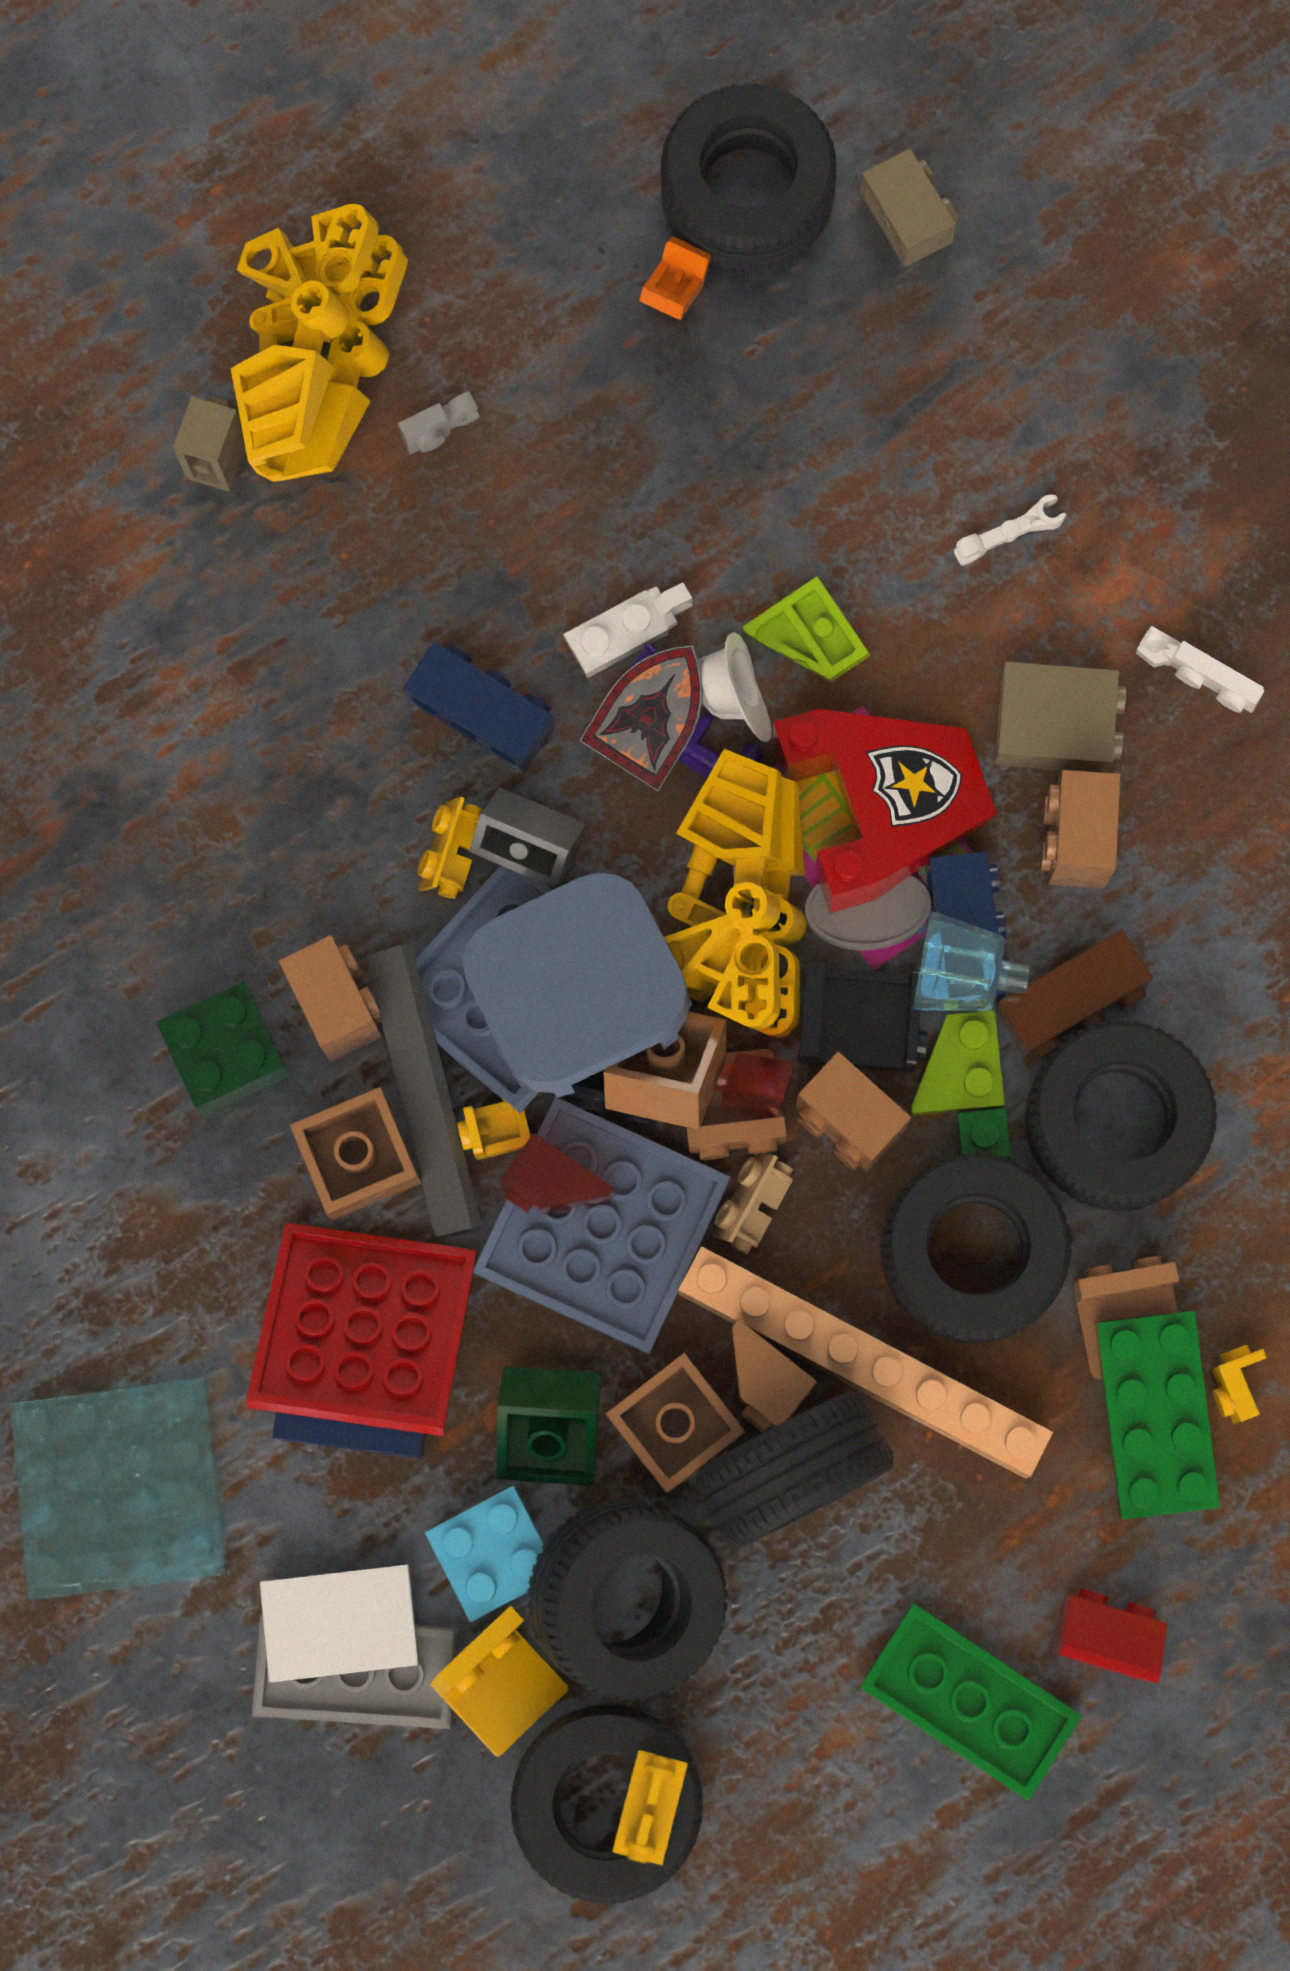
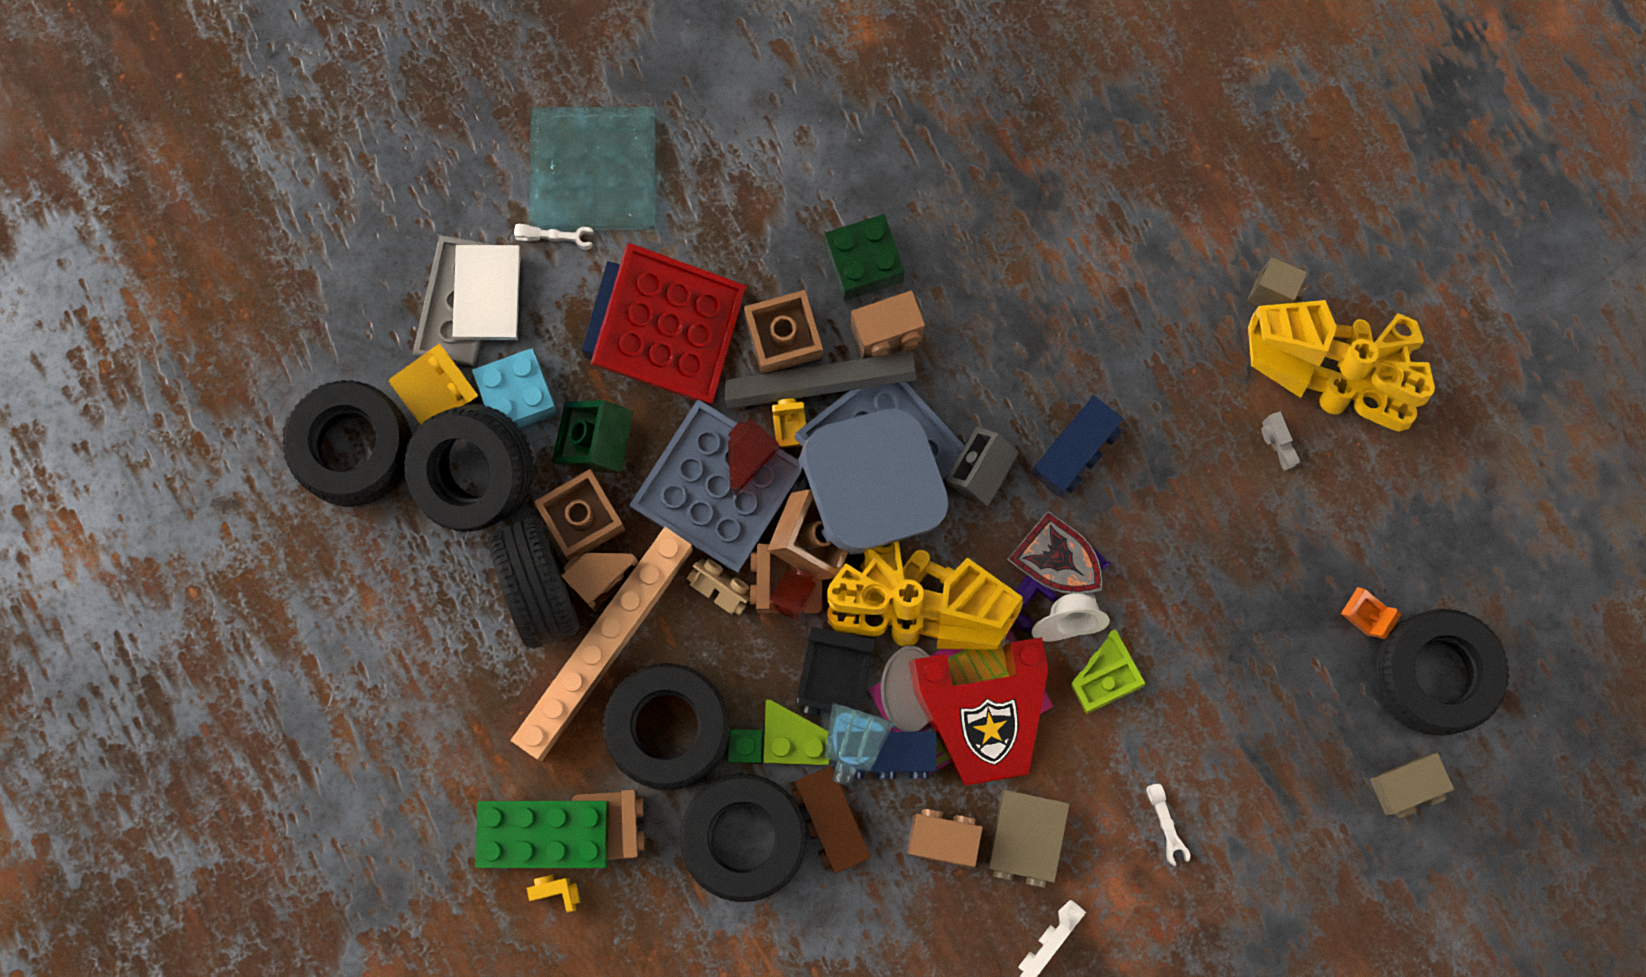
camera: 90 degrees right, 0 degrees up
yellow hinge [417,797,483,899] -> none
white hinge [564,583,693,678] -> none
yellow hinge [613,1750,688,1865] -> none
medium nougat brick [796,1052,911,1173] -> none
green plate [859,1603,1082,1801] -> none
red slope [1049,1588,1167,1684] -> none
none -> white piece [514,224,594,250]

